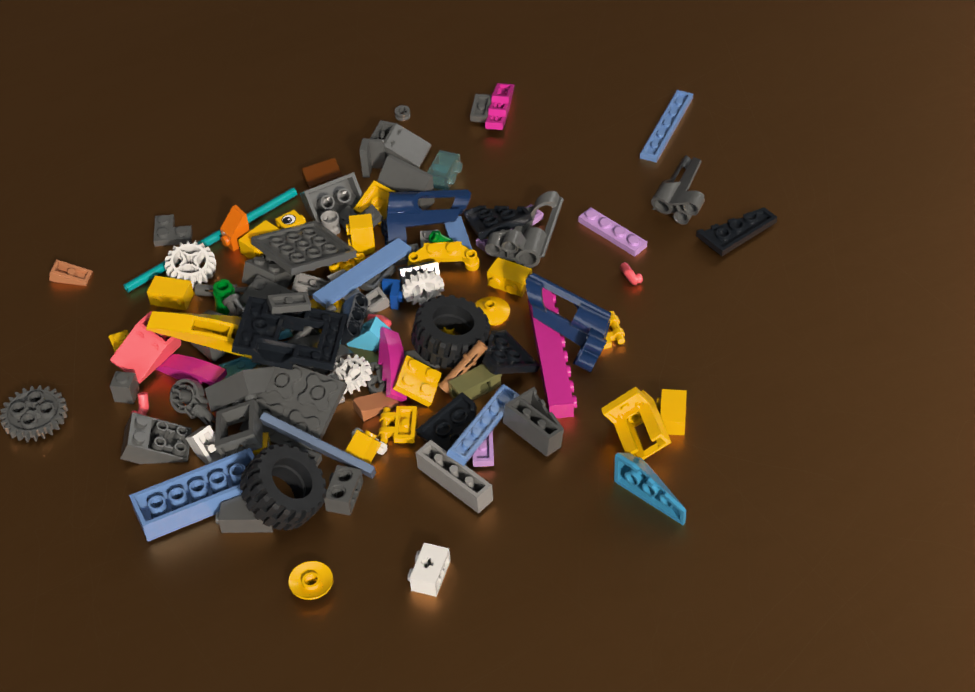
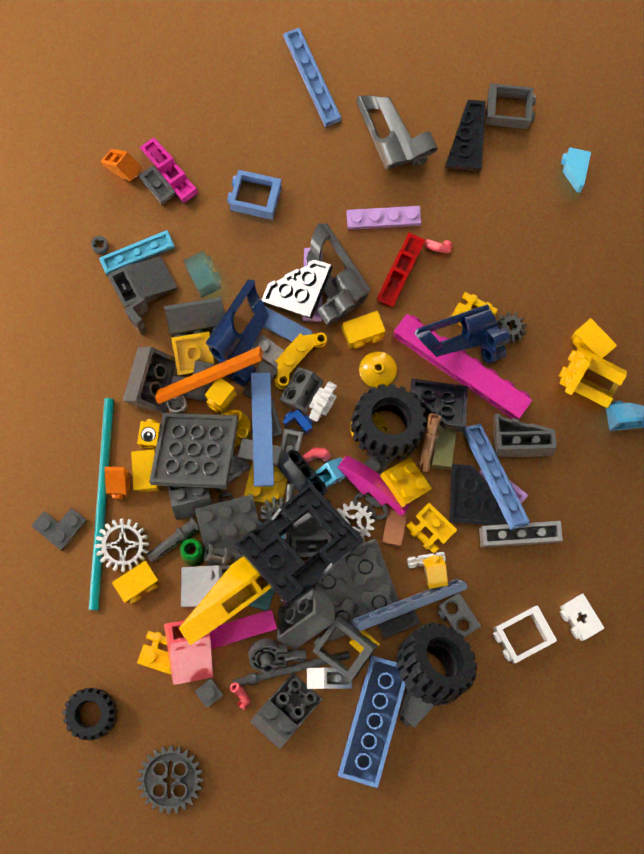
camera: 50 degrees left, 30 degrees up
nougat slope [49,259,93,286] -> none
dark grey plate [267,292,311,314] -> none
yellow dish [288,561,333,600] -> none
reddish brown slope [302,158,343,189] -> none
green pin [429,231,453,243] -> none
none -> black tyre [63,688,118,740]
none -> medium azure tile [99,230,175,276]
none -> orange slope [101,149,142,181]
none -> orange tile [155,346,263,404]
none -> medium blue window [227,170,282,220]
none -> dark grey bar [232,651,350,686]
none -> red slope [376,232,426,307]
none -> dark grey window [485,83,536,129]
none -> white window [493,605,557,664]
none -> dark grey gear [496,312,527,344]
none -> medium azure slope [561,147,591,193]

